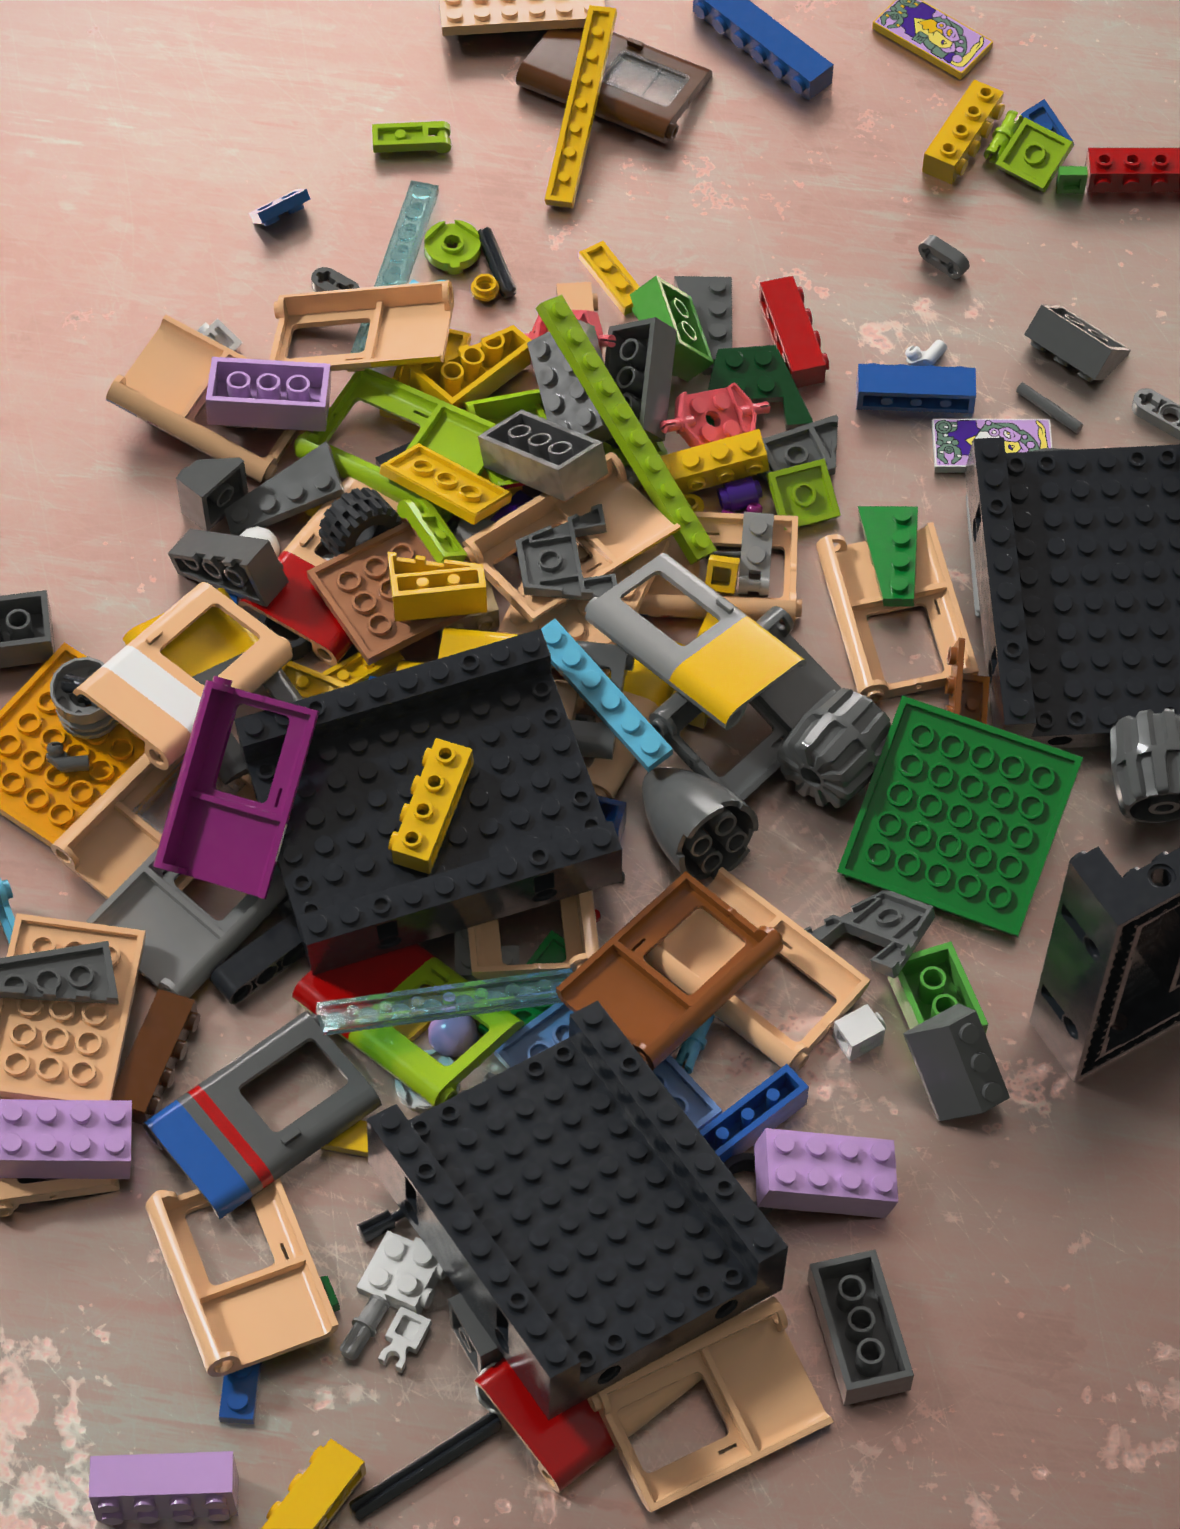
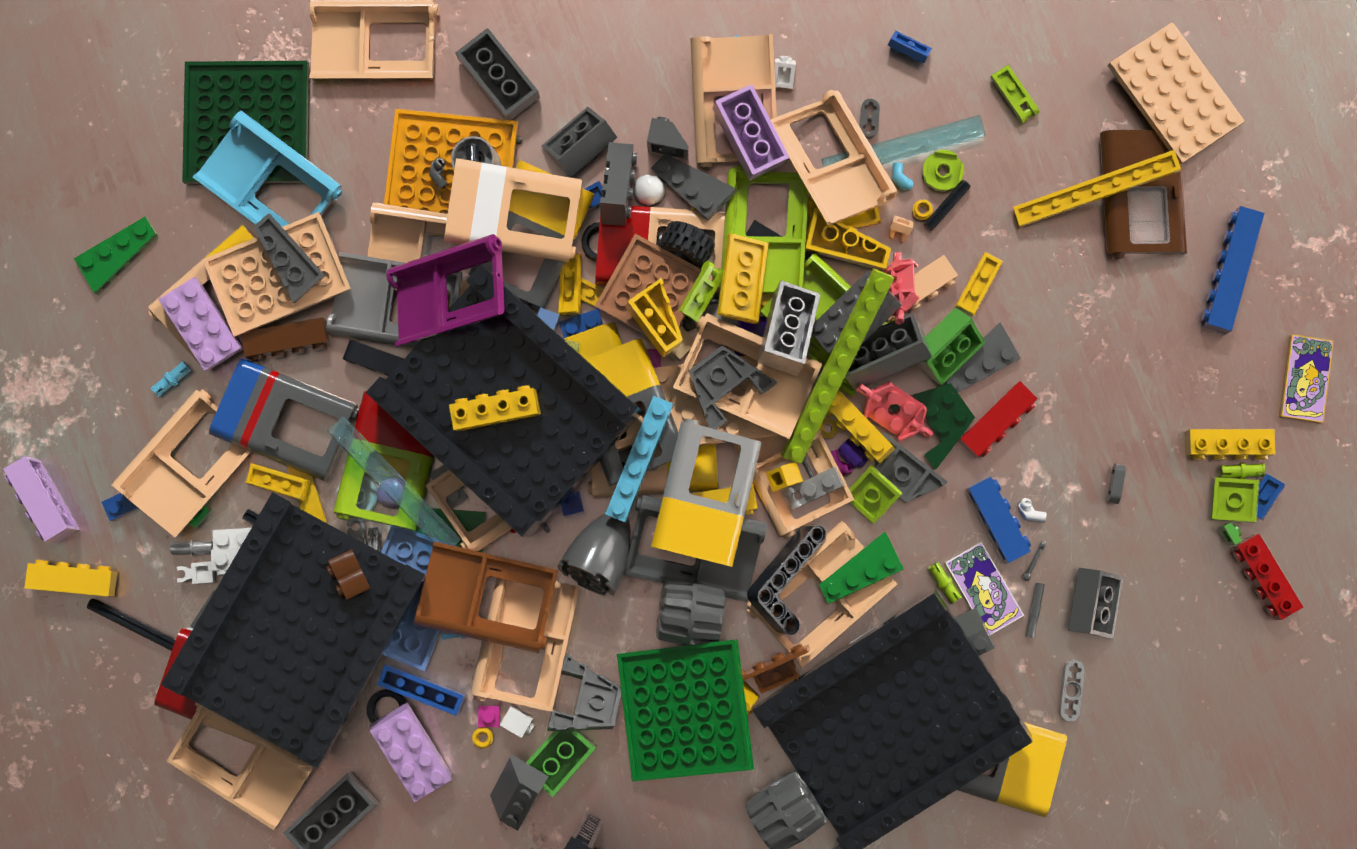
camera: 65 degrees right, 25 degrees up
none -> medium azure pin [151,361,192,397]
none -> yellow tile [245,463,310,501]
none -> reddish brown brick [326,549,371,600]
none -> yellow plate [472,727,493,749]
none -> dark pink plate [478,705,500,727]
none -> dark grey slope [542,107,618,177]
none -> black beam [747,524,826,635]
none -> light nougat tile [890,215,914,242]
none -> lime pin [927,562,962,604]
none -> dark grey hinge [1023,541,1046,581]

